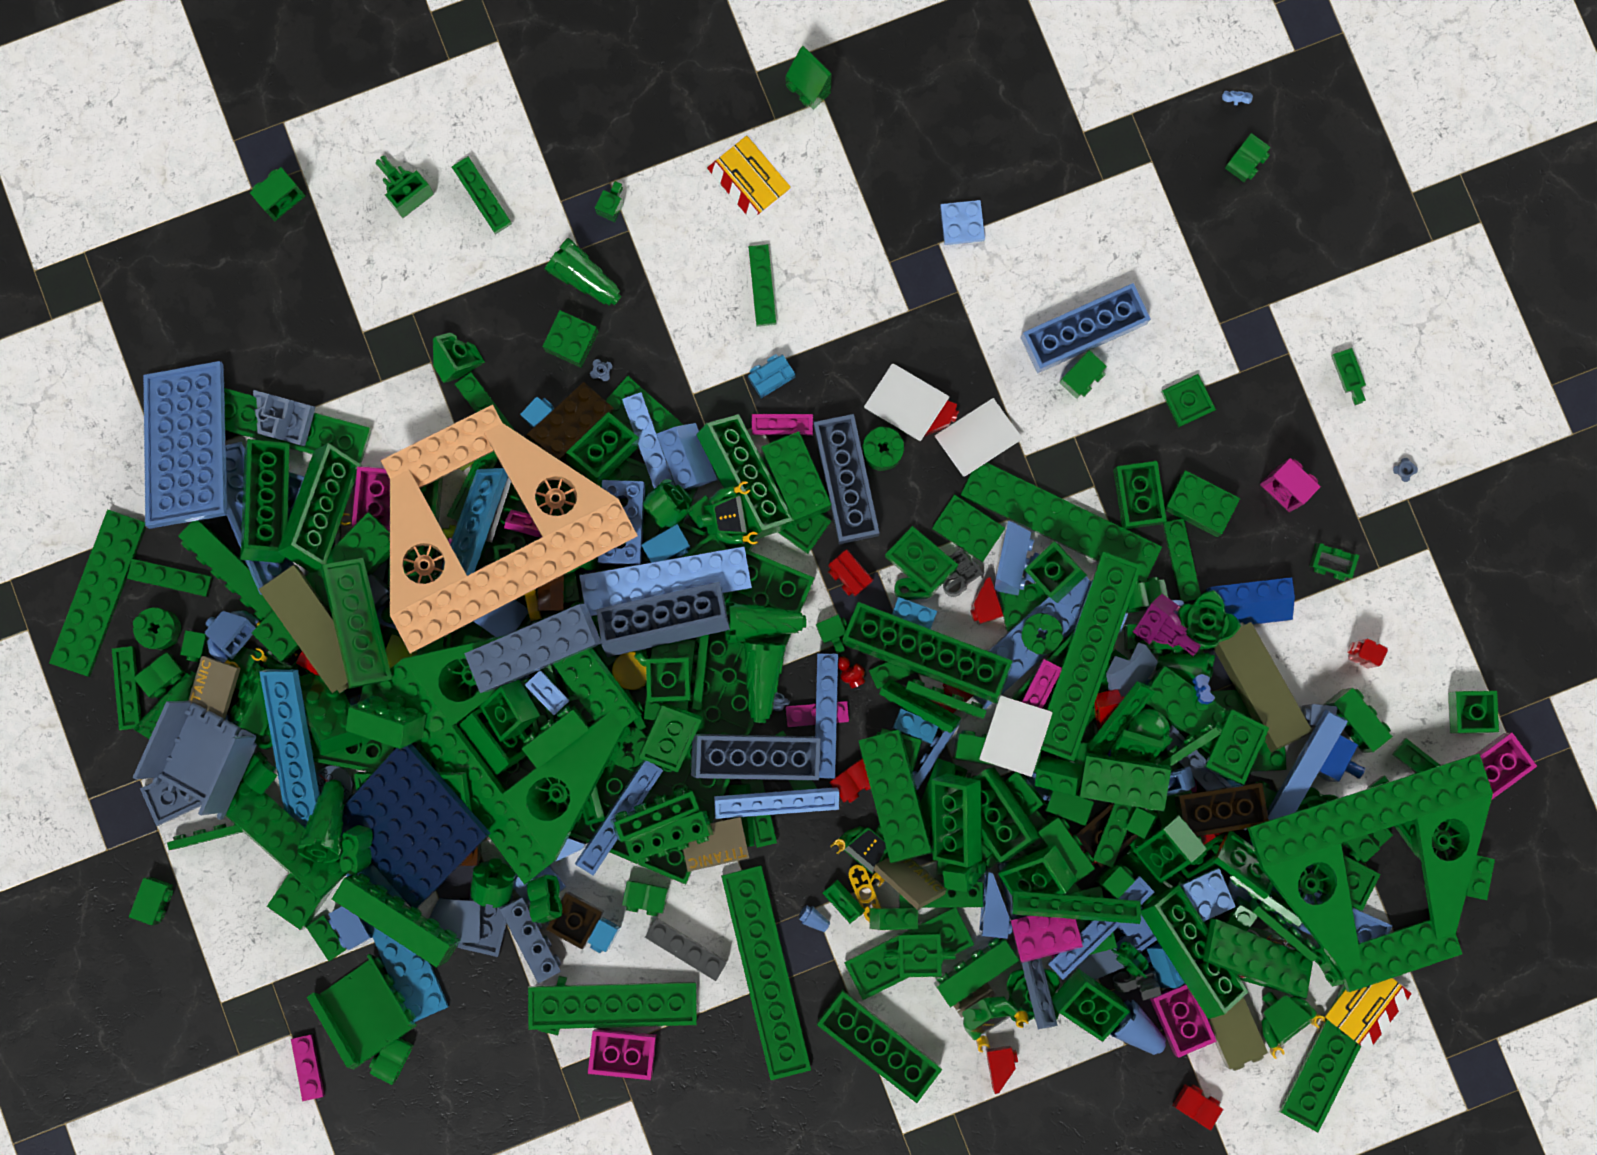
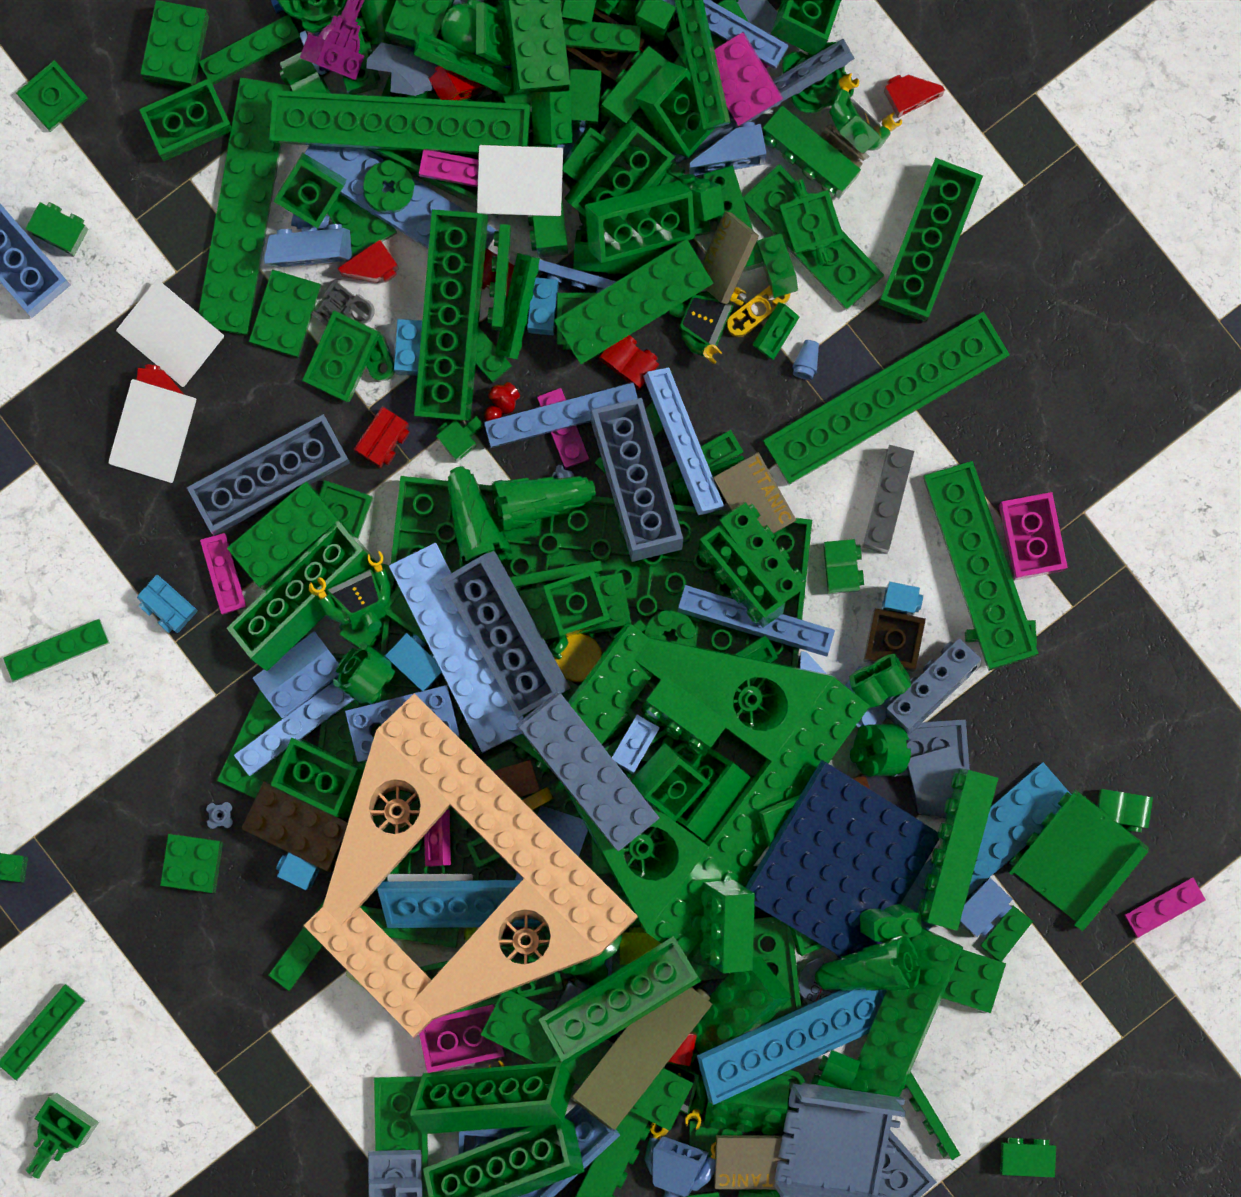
camera: 105 degrees left, 0 degrees up
green slope [433,333,485,383] -> none
green cone [544,238,622,306] -> none
green plate [639,702,702,772] -> none
green brick [862,427,904,471] -> none

